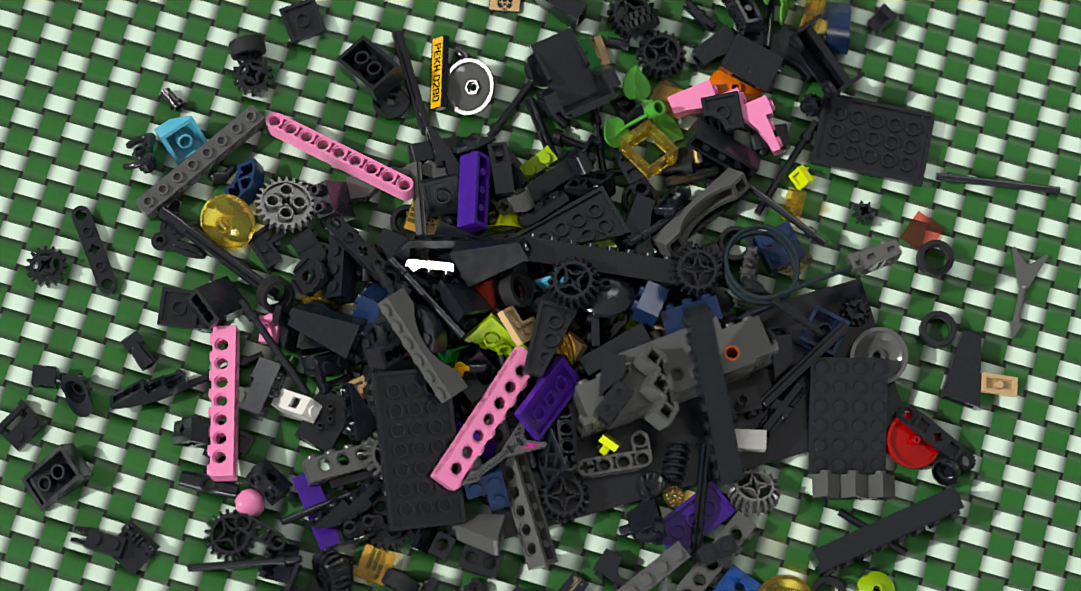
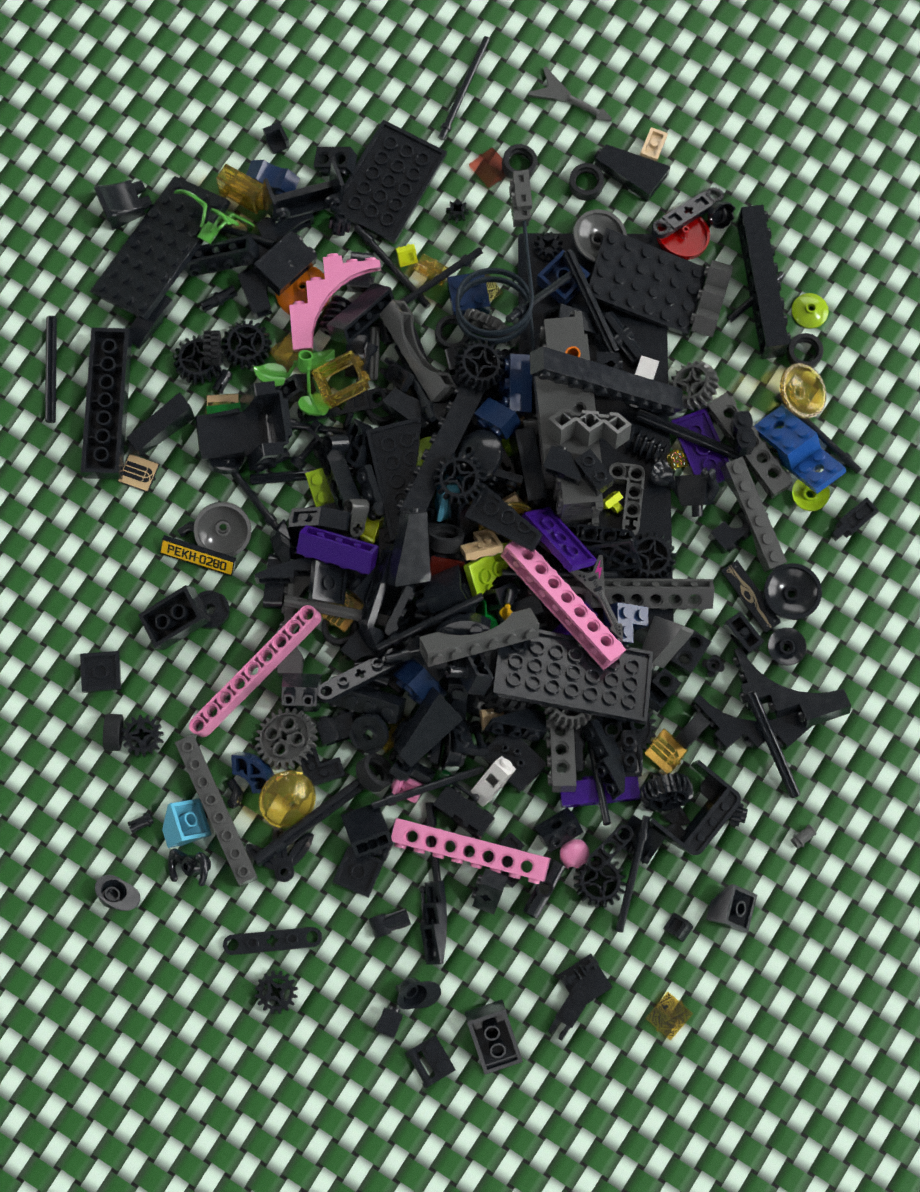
camera: 70 degrees left, 0 degrees up
black axle [391,30,430,136] -> none
black tile [701,91,745,132] -> none
none -> black piece [95,875,140,911]
none -> black brick [313,147,357,177]

